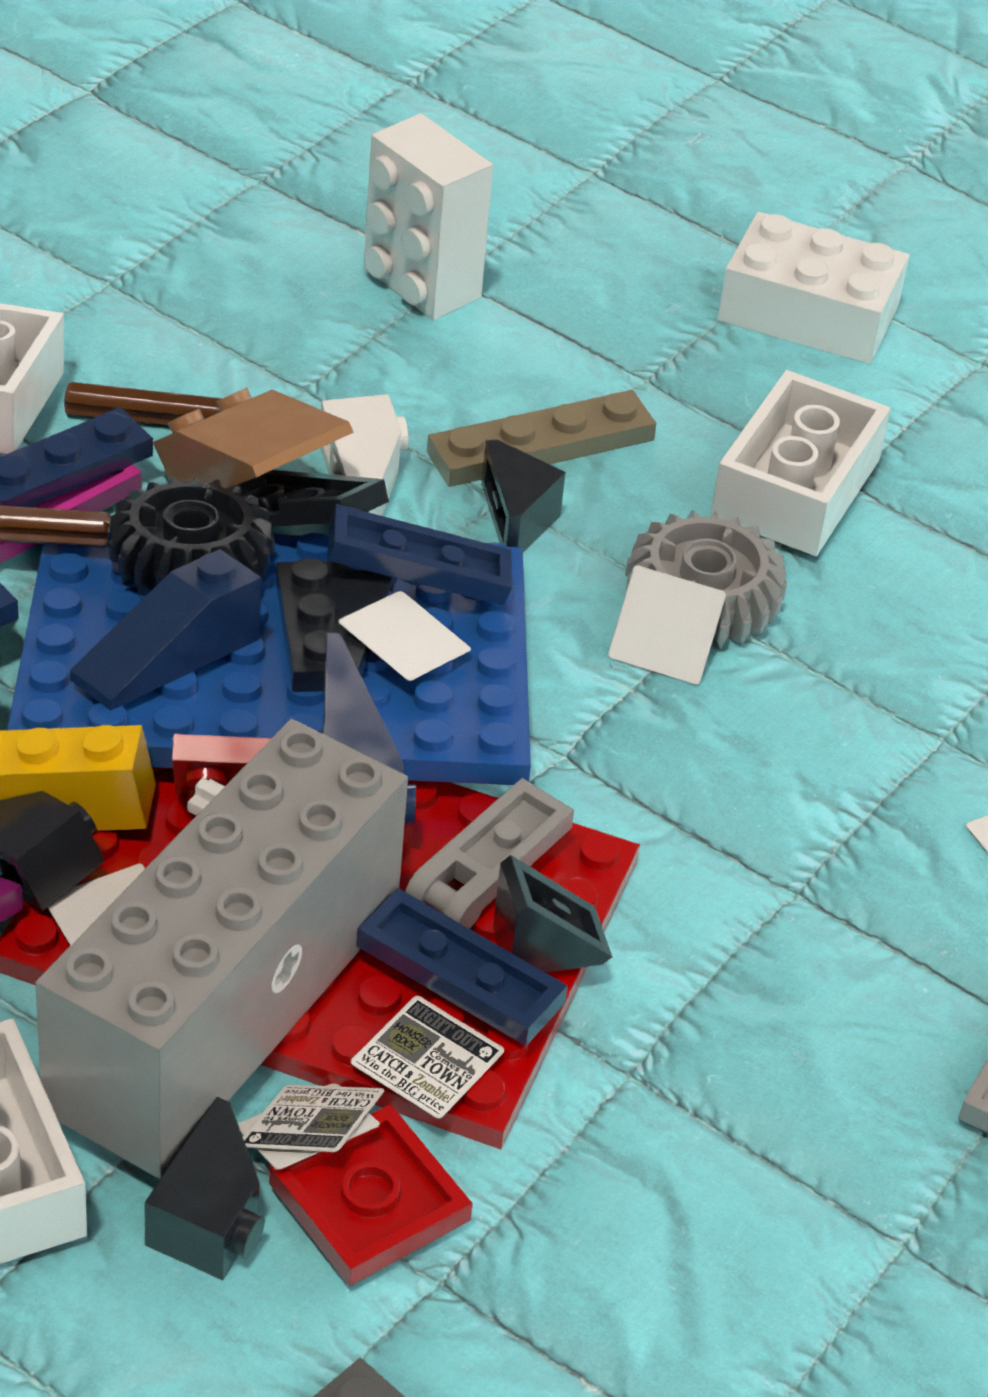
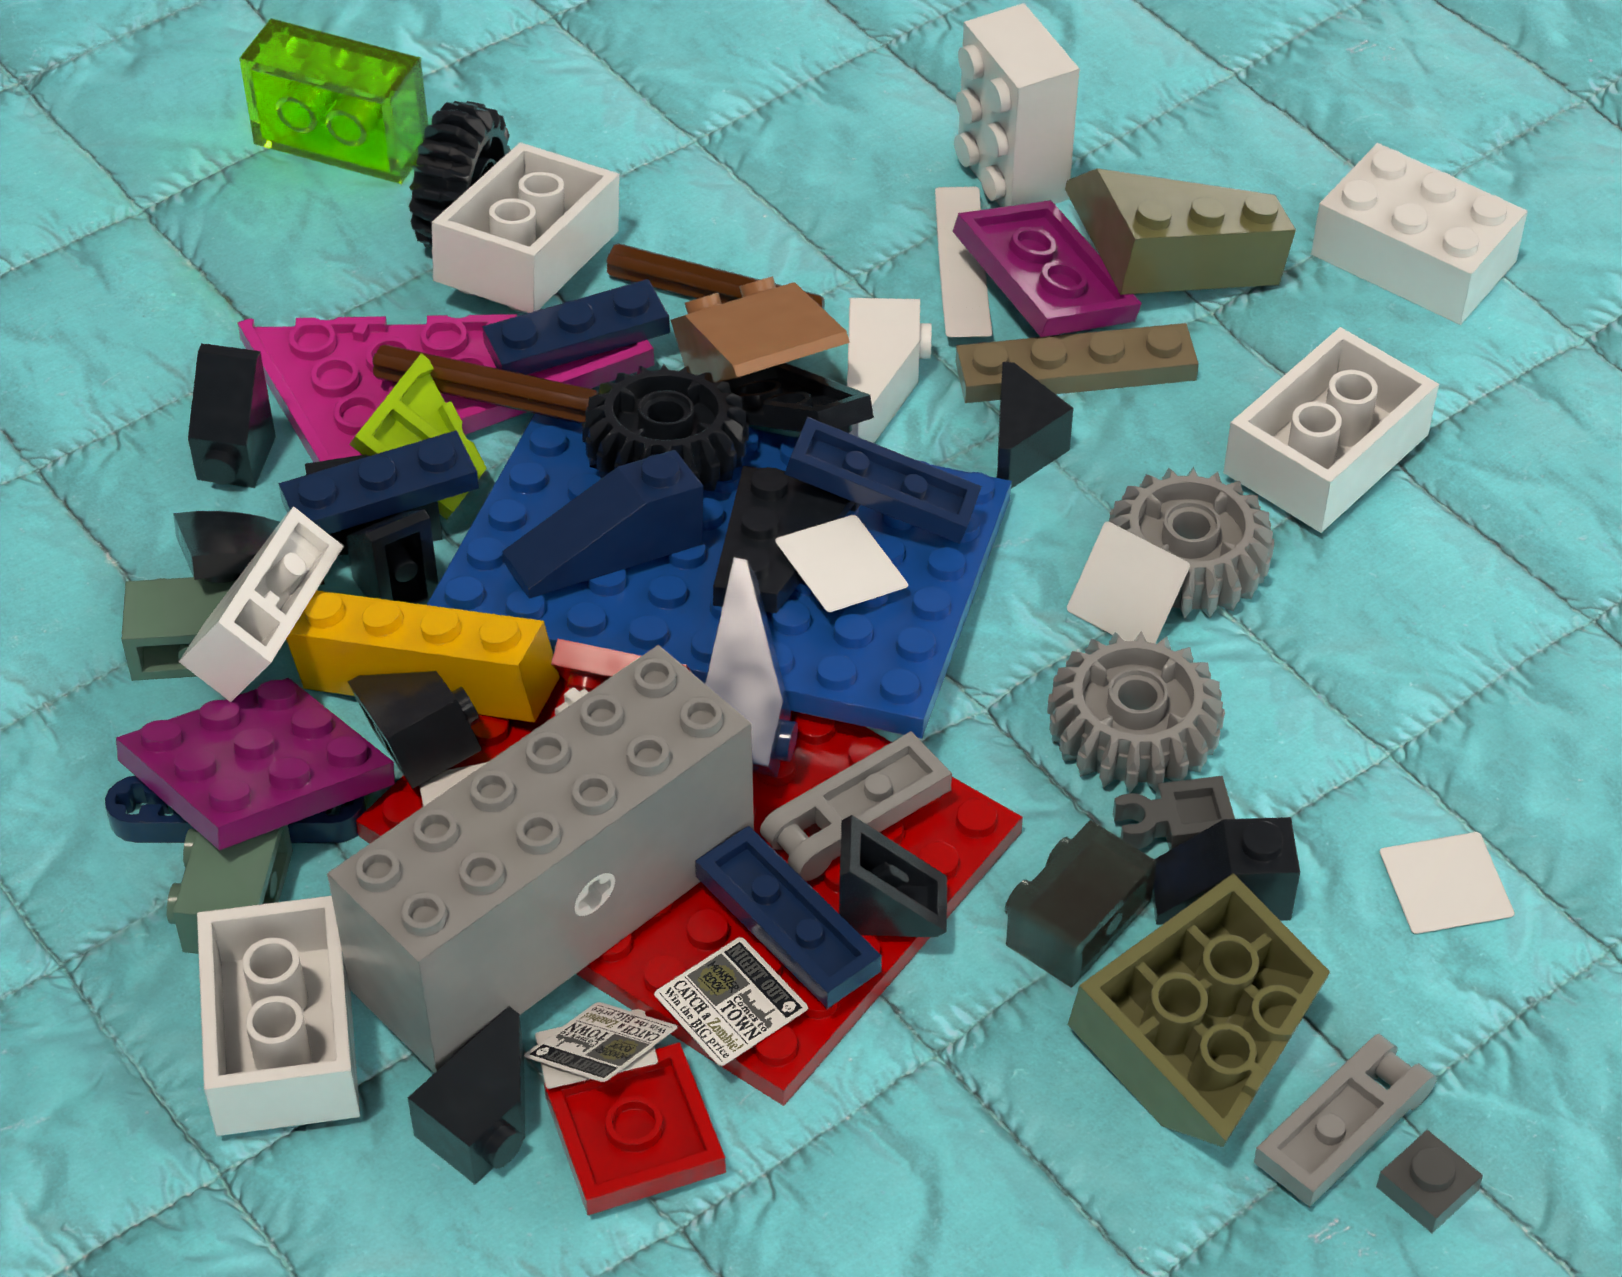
camera: 20 degrees right, 5 degrees up
none -> white sticker [935,187,992,337]
none -> magenta plate [952,200,1142,337]
none -> clear smoke brick [1004,820,1157,988]
none -> light grey gear [1047,631,1225,793]
none -> olive wedge [1065,168,1296,295]
none -> olive wedge [1068,873,1330,1147]
none -> dark grey plate [1113,776,1235,850]
none -> black slope [1149,817,1300,925]

